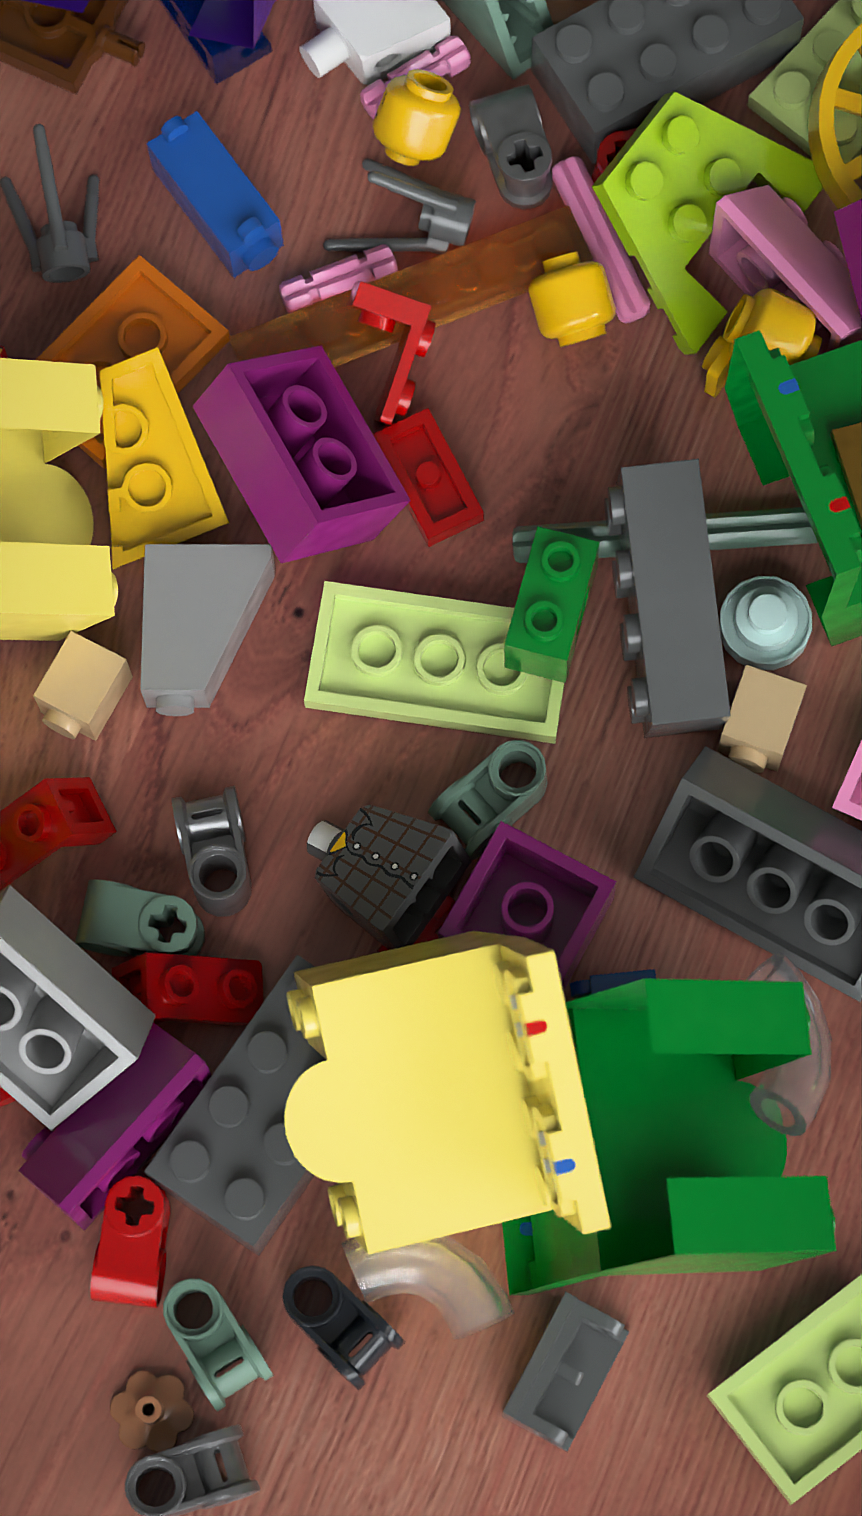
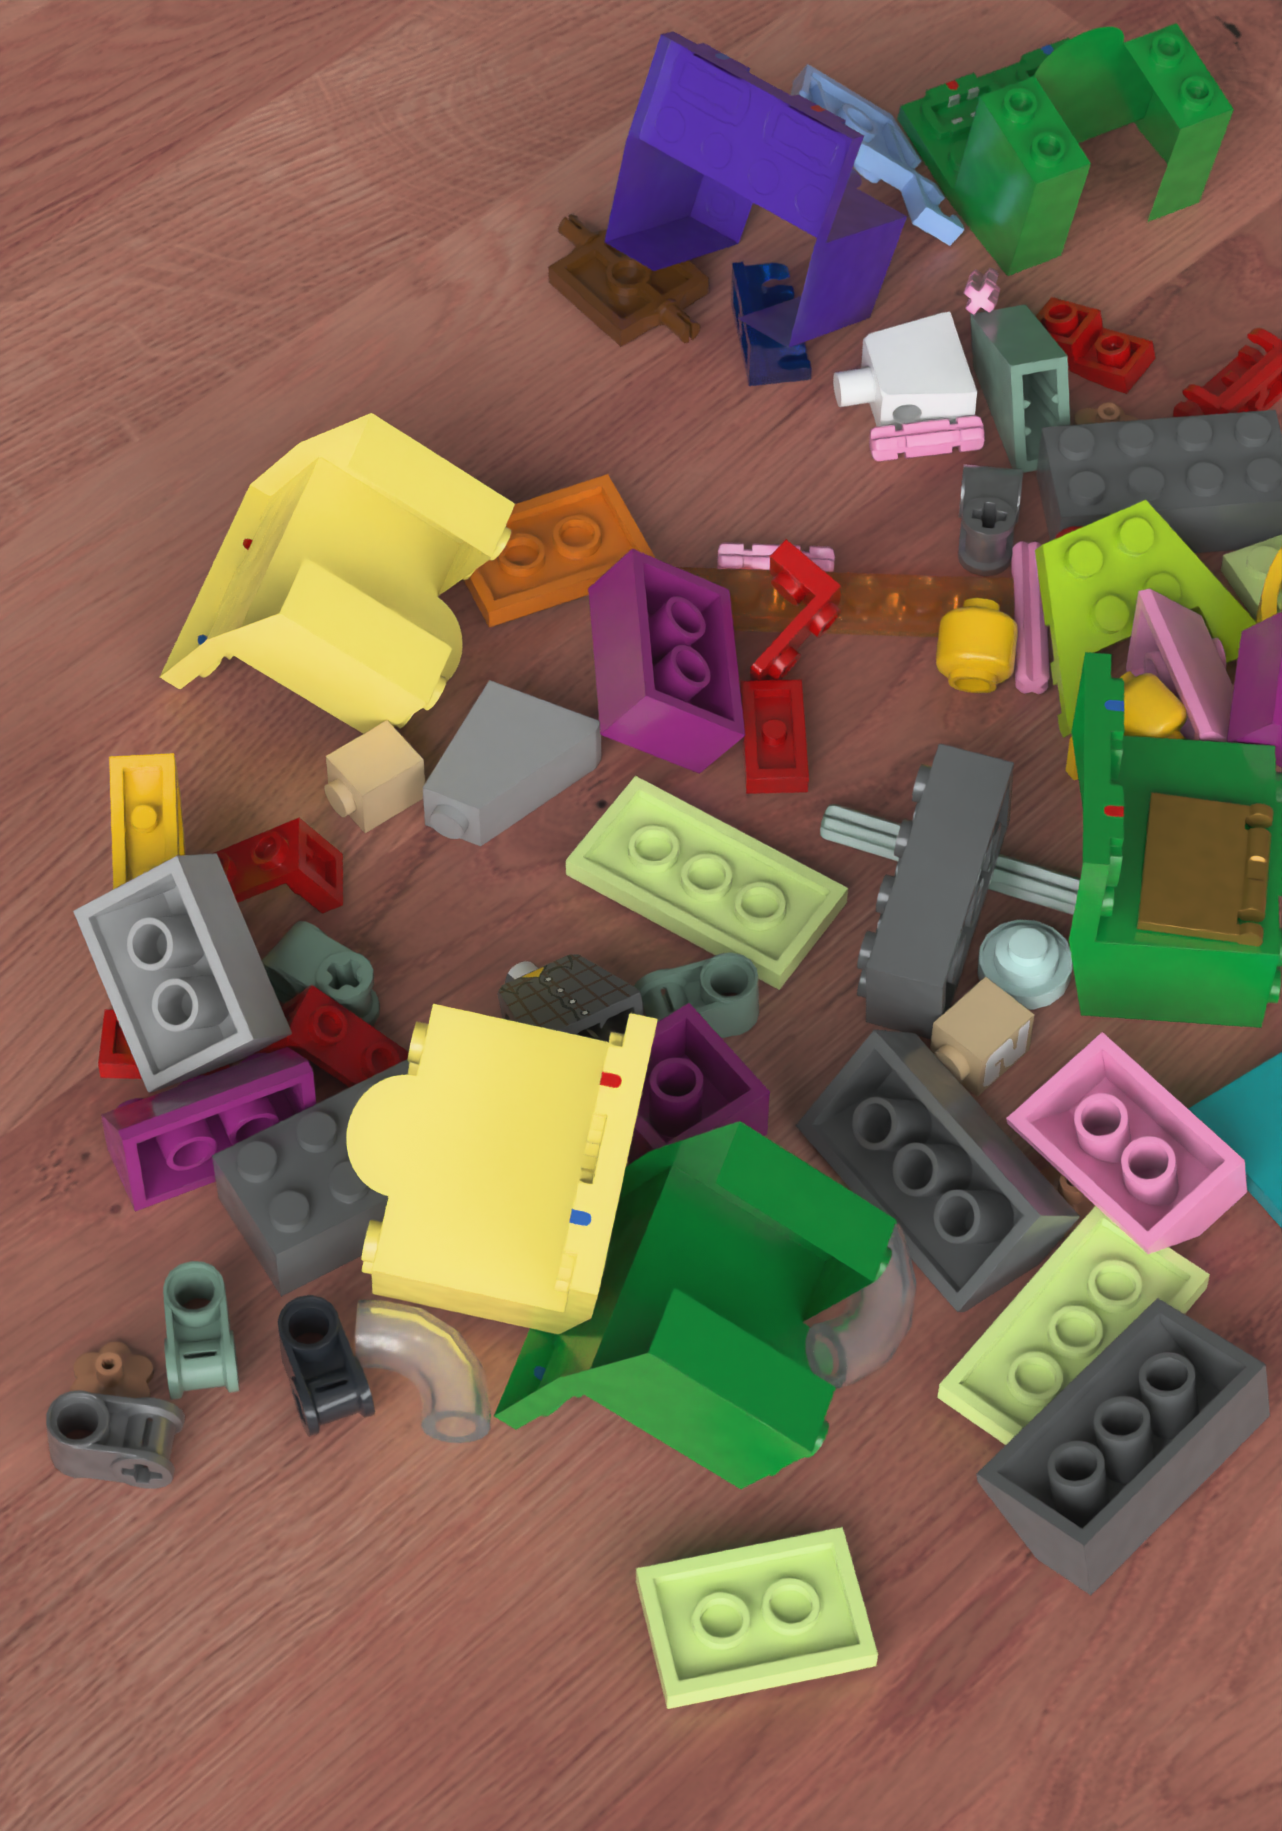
camera: 20 degrees right, 20 degrees down
dark grey plant [0,124,100,283] -> none
red piece [90,1176,171,1308] -> none
yellow wing [100,347,229,569] -> none
blue brick [146,111,284,278] -> none
flat silver piece [172,786,251,917] -> none
dark grey plant [323,158,476,257] -> none
yellow head [372,69,461,166] -> none
dark grey hinge [502,1292,629,1452] -> none
green brick [504,526,600,683] -> none

